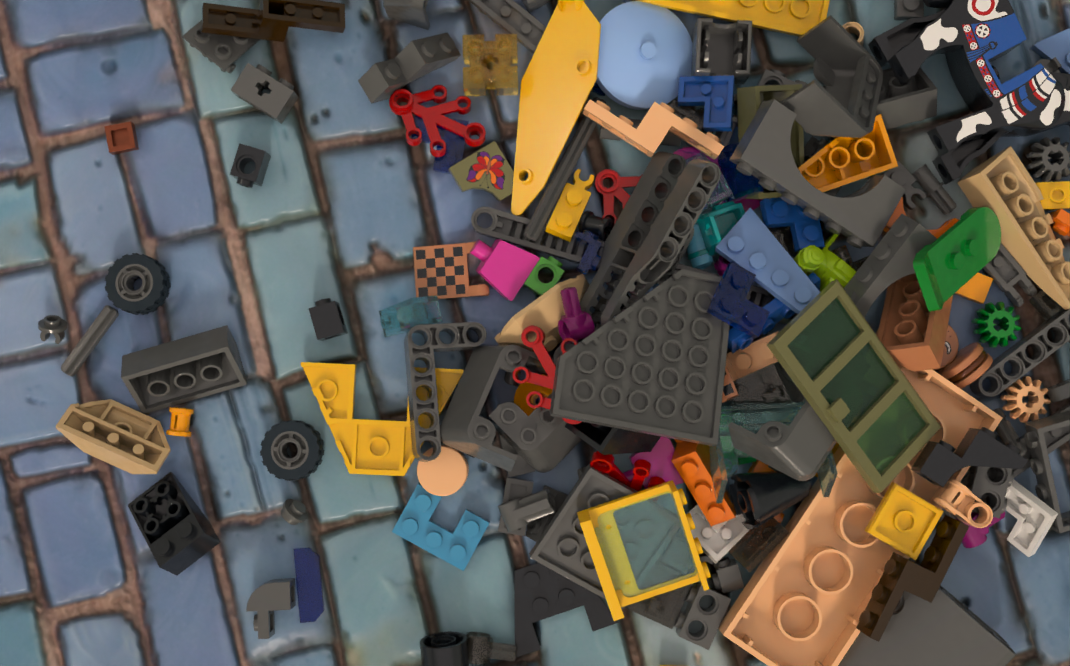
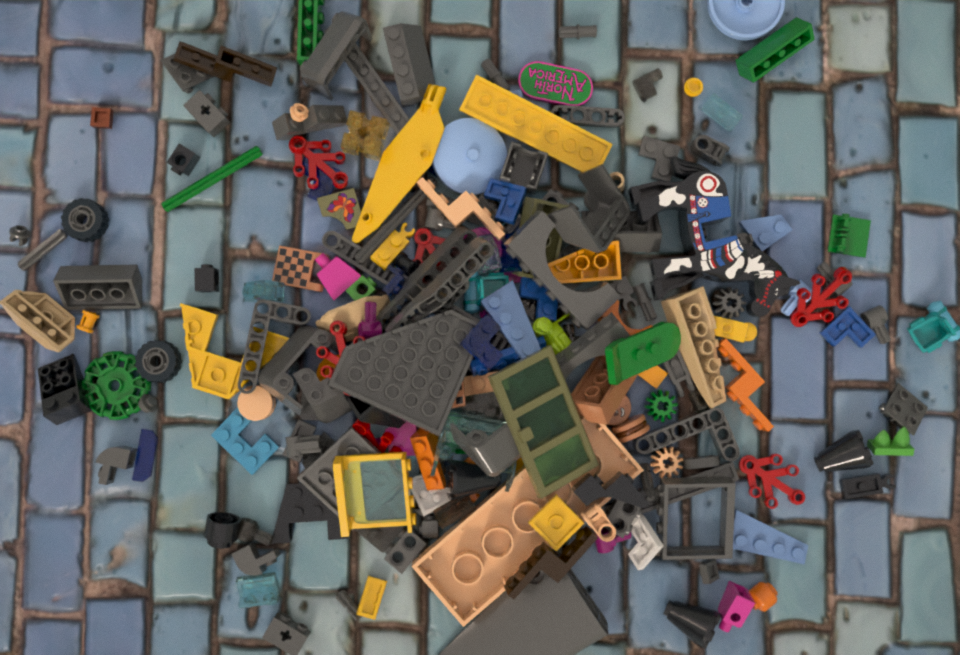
camera: 10 degrees right, 0 degrees up
none -> green plate [82,351,151,420]
none -> green axle [161,146,263,212]
none -> light nougat plate [290,103,309,122]
none -> dark grey axle [424,208,463,231]

